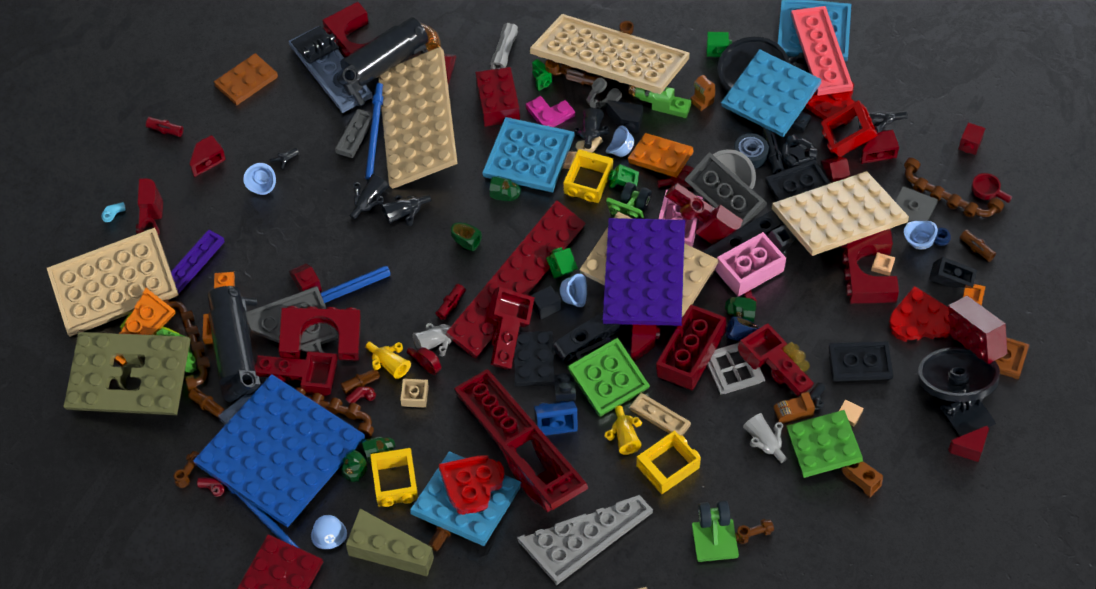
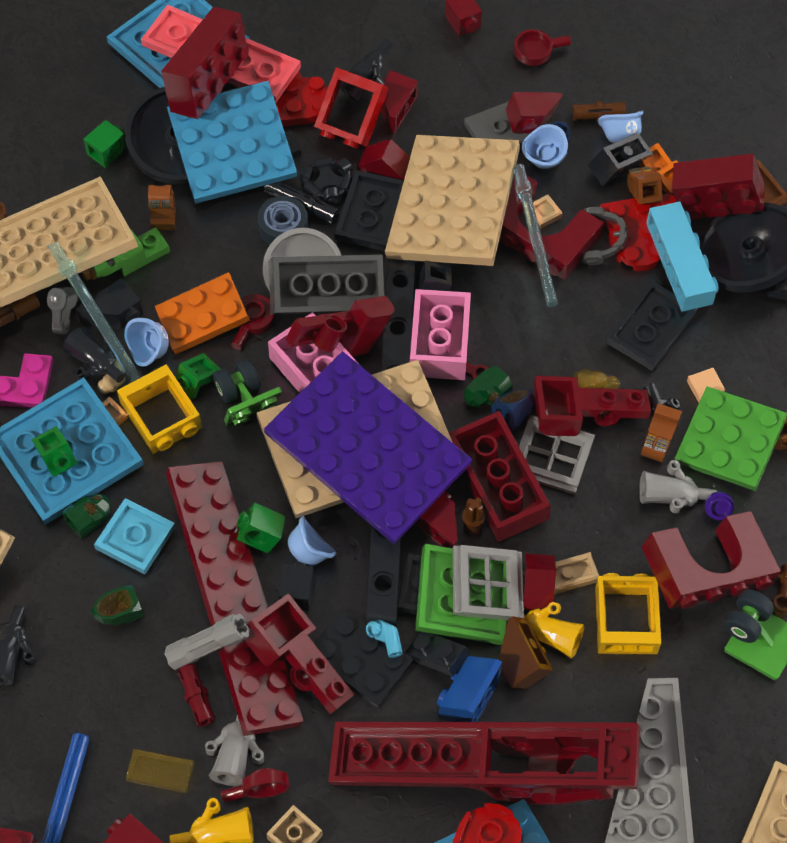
camera: 55 degrees left, 5 degrees up
reddish brown bar [904,157,1004,218] -> none
none -> green bracket [31,426,78,477]
none -> clear light blue bar [48,241,141,382]
none -> medium azure plate [94,498,176,574]
none -> clear yellow tile [126,749,194,794]
none -> dark red brick [161,6,249,119]
none -> light grey axle [164,613,250,670]
none -> medium azure arm [366,620,403,658]
none -> light grey piece [452,545,524,620]
none -> reddish brown axle [462,497,485,537]
none -> reddish brown slope [499,616,554,689]
none -> dark red slope [506,92,562,134]
none -> clear light blue bar [514,164,558,307]
none -> dark red slope [523,553,556,611]
none -> dark grey piece [582,207,628,265]
none -> light blue helmet [598,110,643,143]
none -> dark orange leg [627,166,663,204]
none -> dark red arch [641,511,781,609]
none -> medium azure brick [646,202,718,312]
none -> dark purple plate [705,492,734,520]

